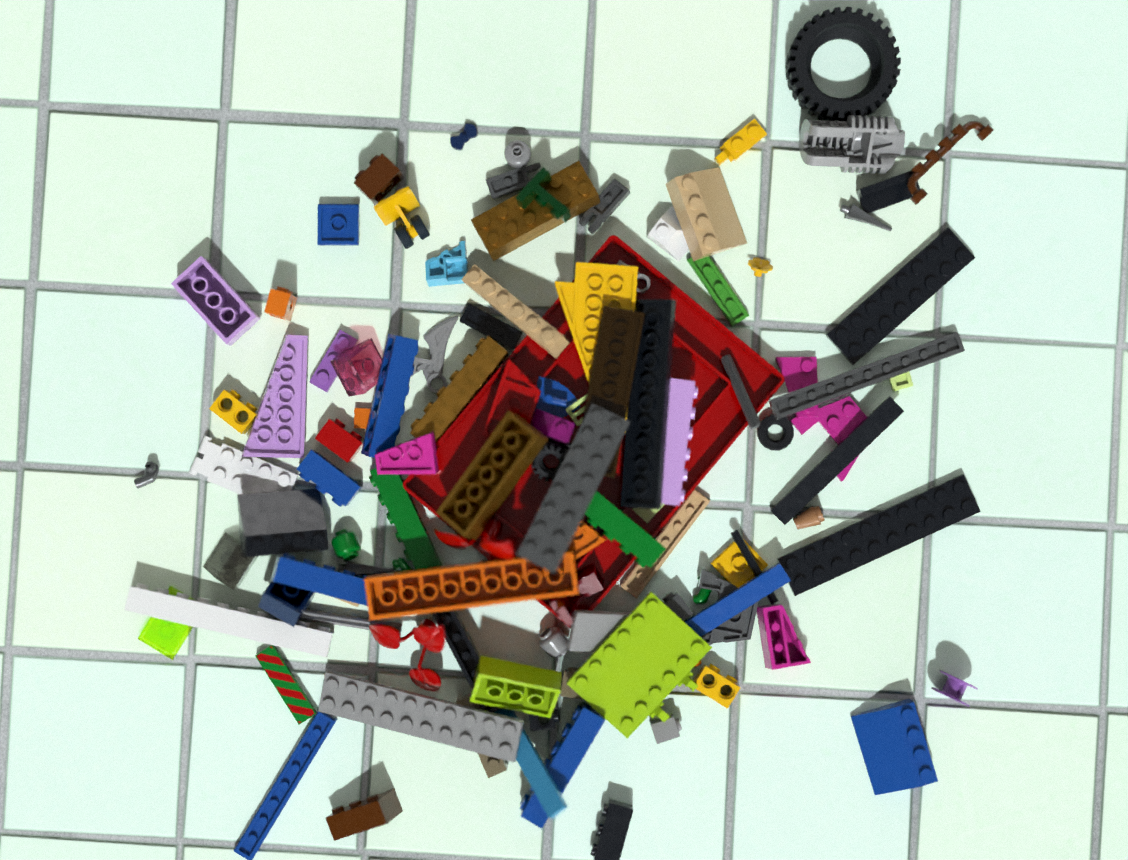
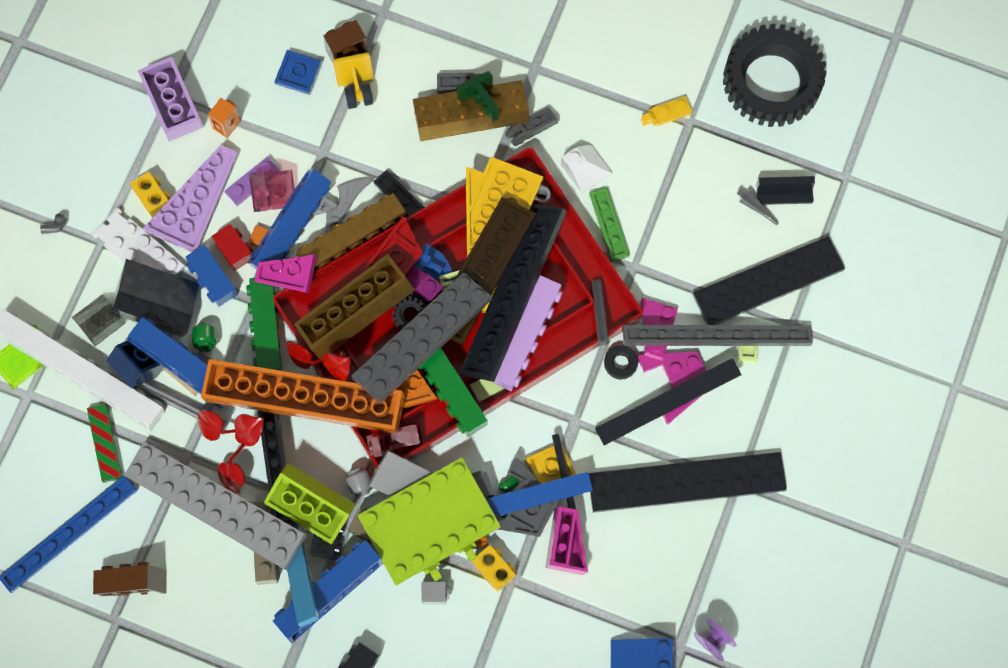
camera: 20 degrees right, 15 degrees down
medium azure slope [425,241,468,287] -> none
dark blue piece [450,123,478,151] -> none
tan brick [461,264,569,358] -> none
light grey head [504,140,531,168] -> none
tan tile [620,489,710,599] -> none
tan slope [665,167,747,261] -> none
yellow plant [747,257,773,277] -> none
medium nougat cone [793,505,825,530] -> none
light grey connector [799,115,905,174] -> none
reddish brown bar [908,121,994,205] -> none

